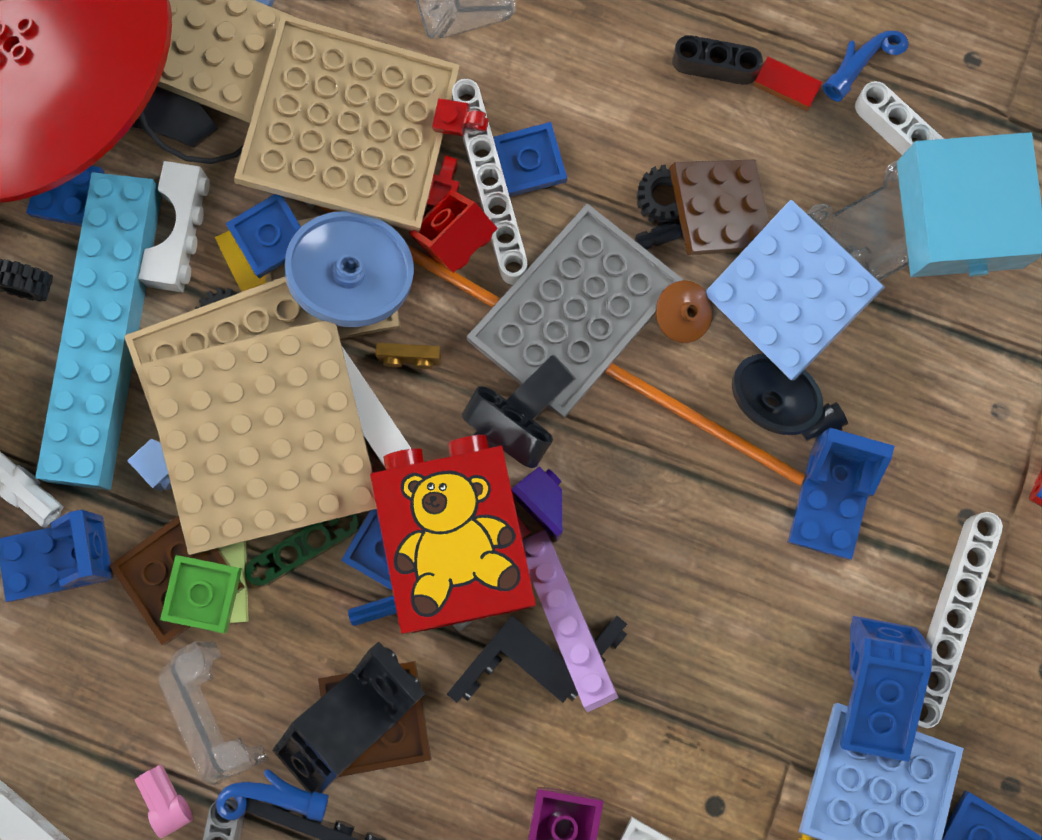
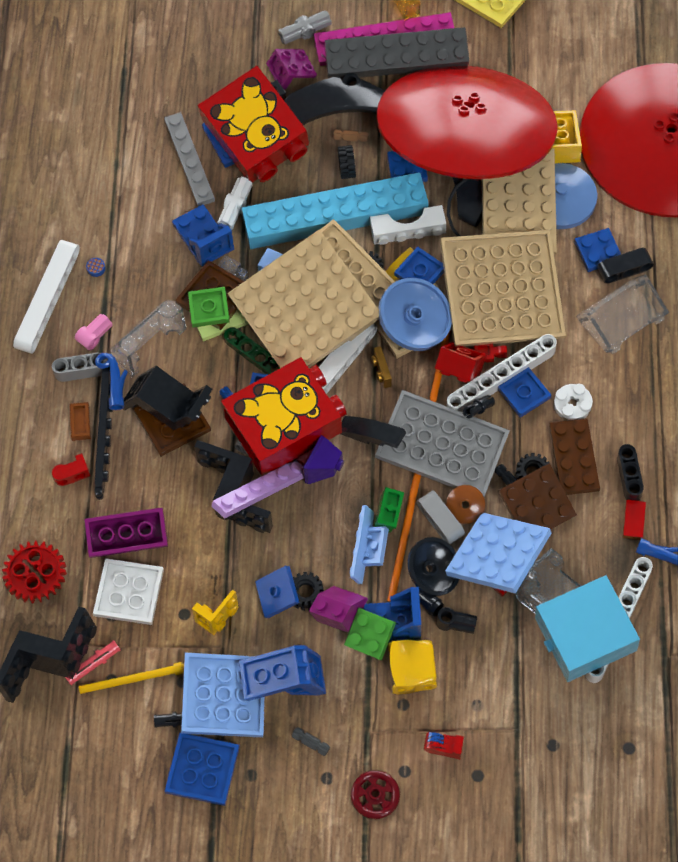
camera: 70 degrees right, 15 degrees down
red plate [432,98,489,137] -> none
black beam [462,386,553,468] -> none
white beam [918,512,1003,728] -> none
none -> tile [86,258,105,277]
none -> yellow bracket [192,590,238,635]
none -> clear plate [217,255,248,281]
none -> blue plate [255,565,299,618]
none -> dark grey axle [292,727,330,756]
none -> black tyre [293,572,324,611]
none -> magenta slope [309,586,368,633]
none -> bright green plate [344,608,396,660]
none -> light blue bracket [350,505,389,584]
none -> green hinge [374,487,404,533]
none -> yellow piece [388,640,437,695]
none -> light grey beam [416,490,465,544]
none -> black piece [436,607,477,634]
none -> black pin [463,395,495,419]
none -> reddish brown plate [549,418,600,495]
none -> white plate [554,384,593,420]

